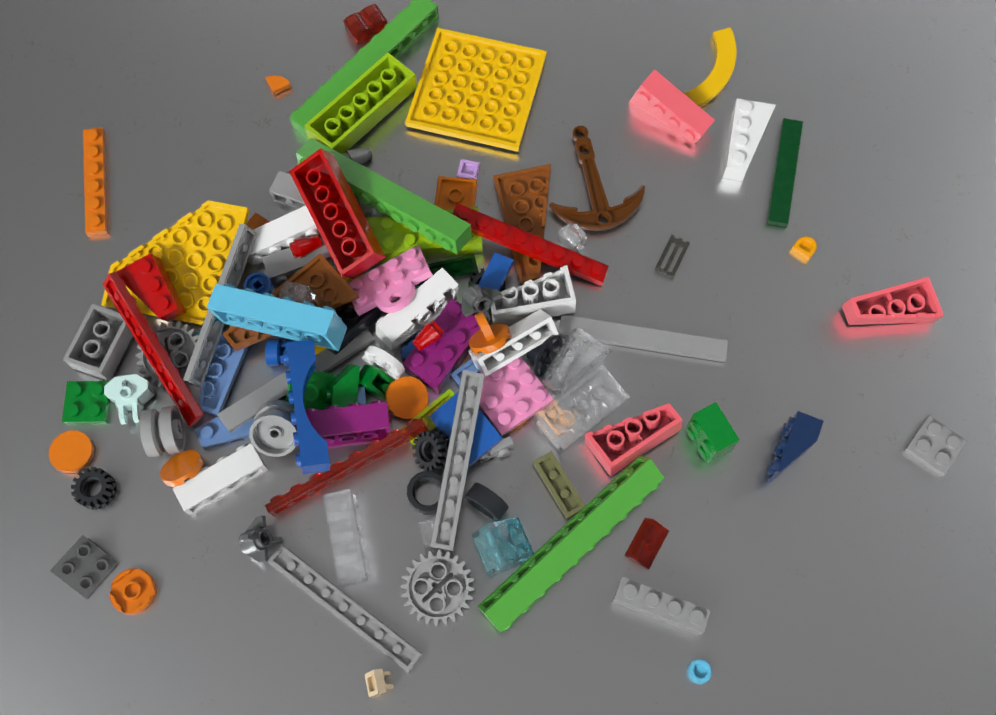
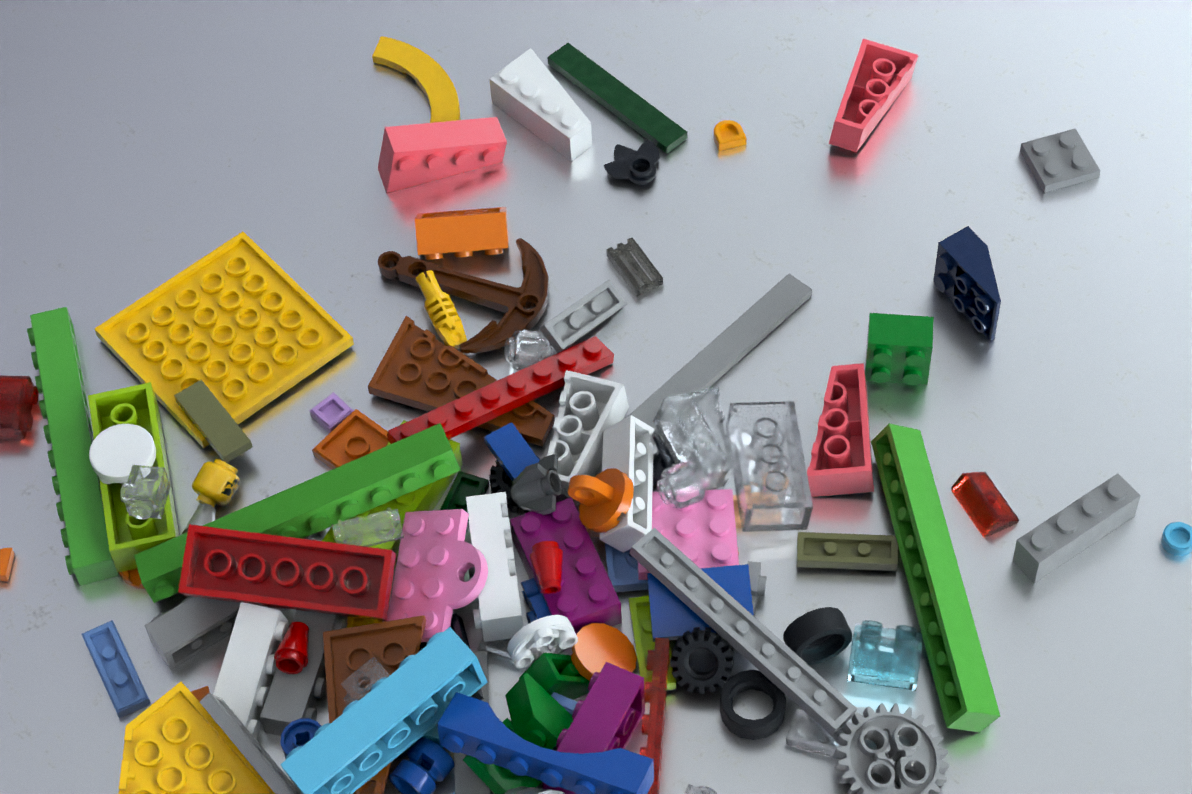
camera: 55 degrees left, 15 degrees down
none -> medium blue tile [81,620,151,719]
none -> white tile [89,424,156,484]
none -> clear brick [120,465,171,519]
none -> olive tile [174,380,253,463]
none -> yellow head [192,459,240,507]
none -> clear hinge [332,507,404,547]
none -> orange slope [415,207,509,260]
none -> yellow hinge [415,270,467,349]
none -> light grey plate [540,280,627,353]
none -> black plate [604,140,660,184]
none -> clear head [657,461,709,509]

